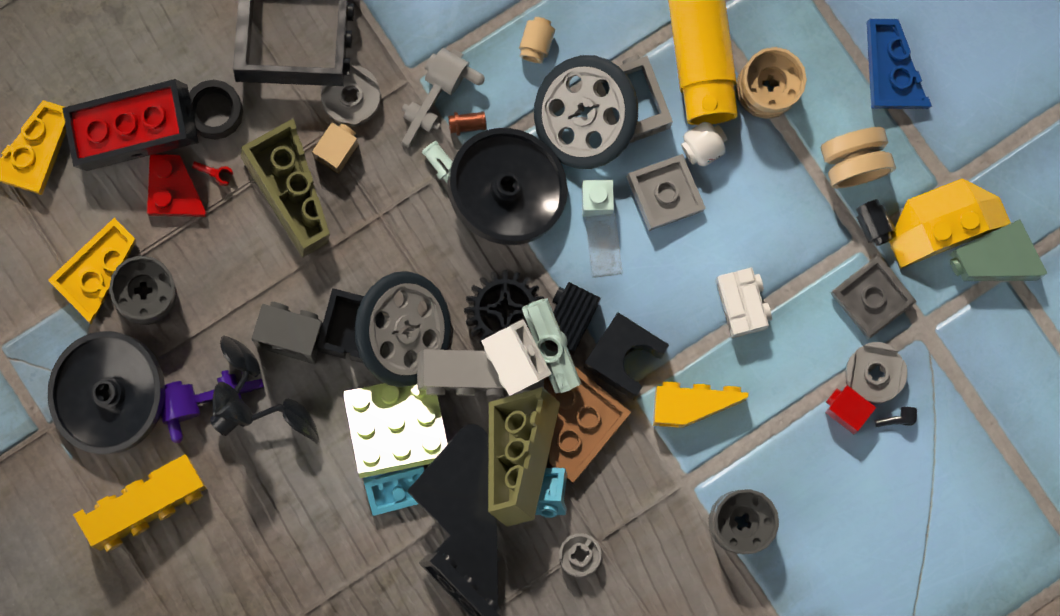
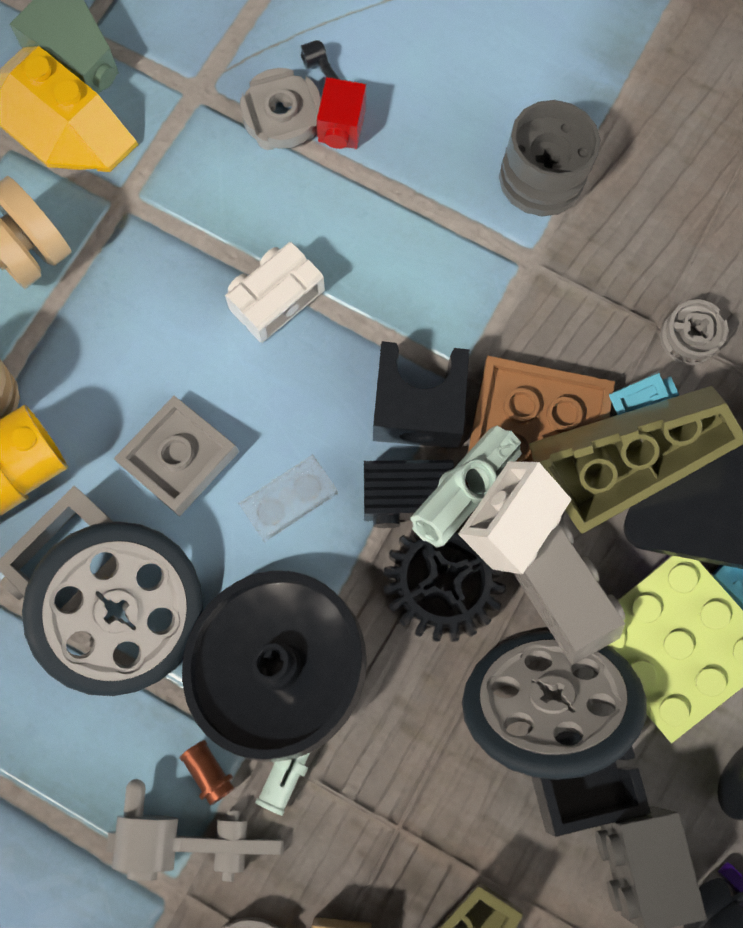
camera: 115 degrees left, 5 degrees down
tan brick [519,17,555,64] -> none
light aqua brick [582,180,614,217] -> none
yellow slope [653,382,749,428] -> none
white head [681,122,728,166] -> none
flat silver plate [831,255,917,340] -> none
black brick [856,199,896,246] -> none

